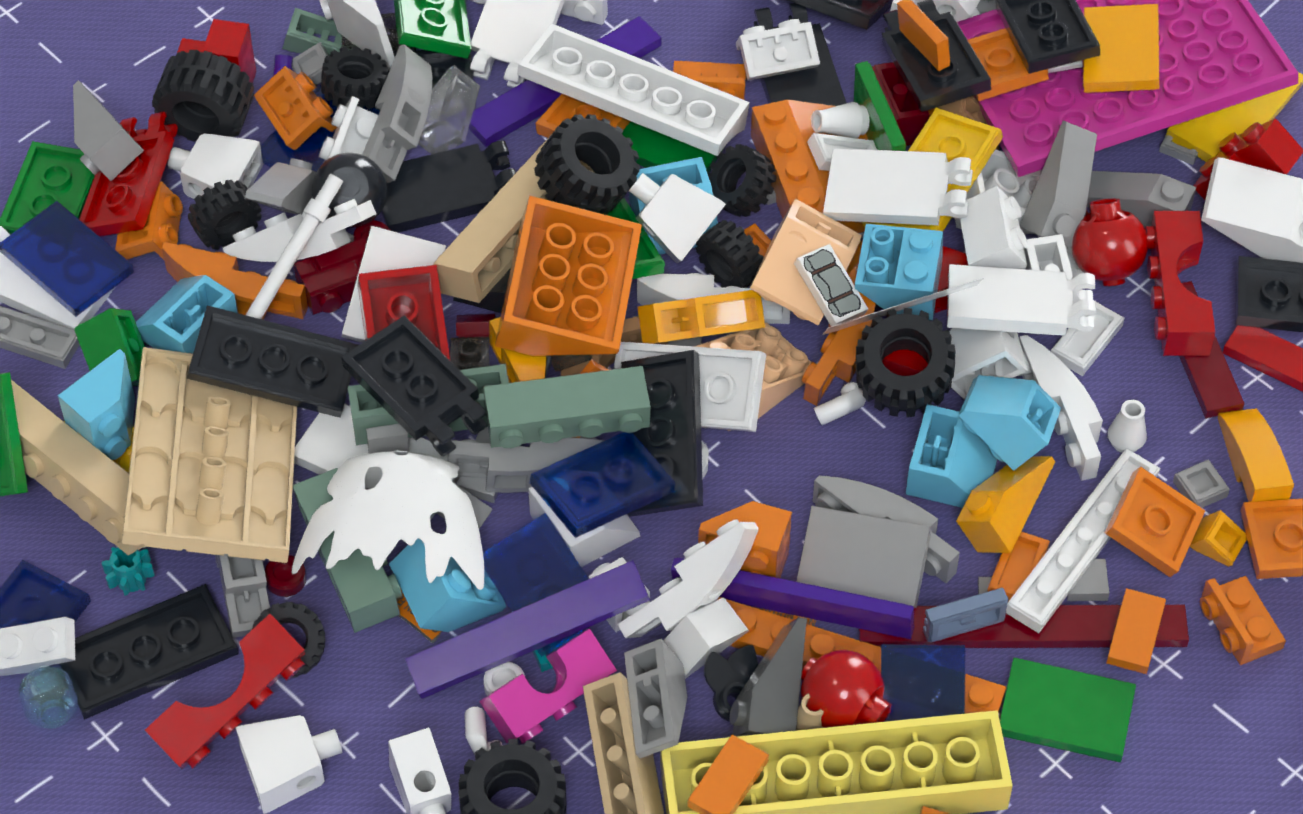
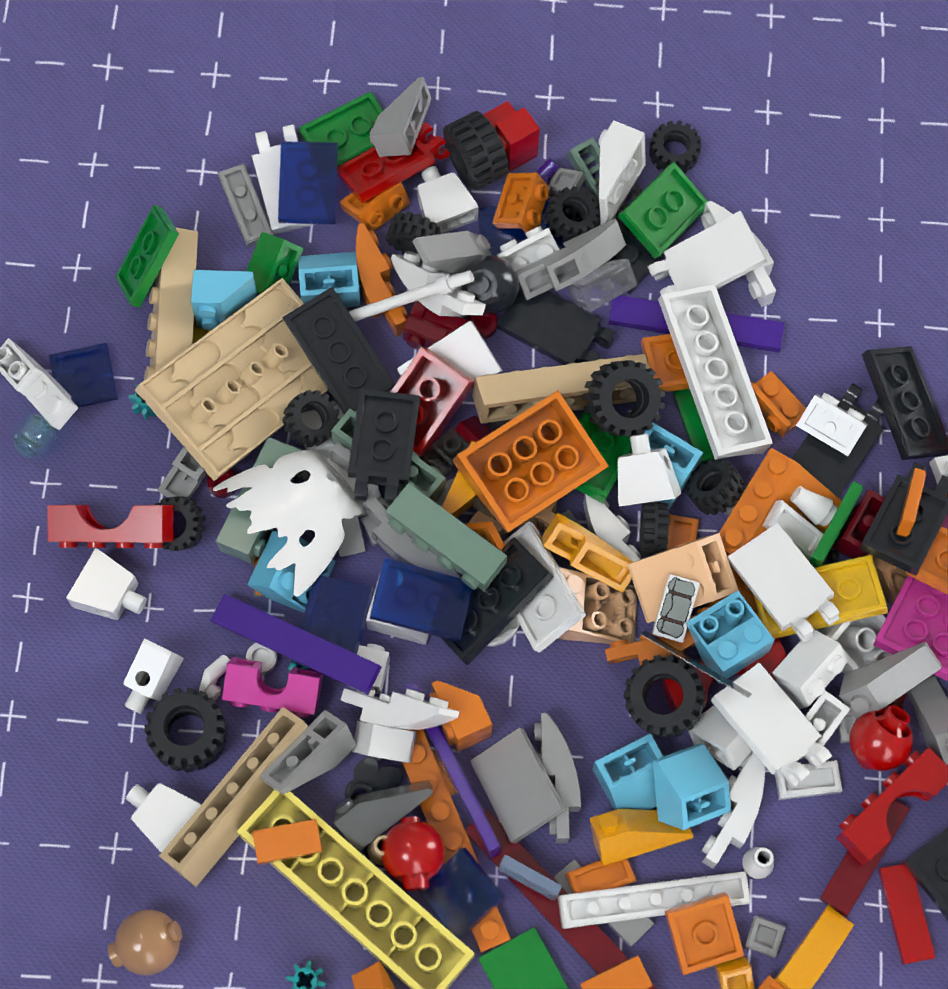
camera: 45 degrees right, 15 degrees up
black tile [59,584,238,720] -> none
white arm [814,382,866,426] -> none
none -> black tyre [282,390,340,447]

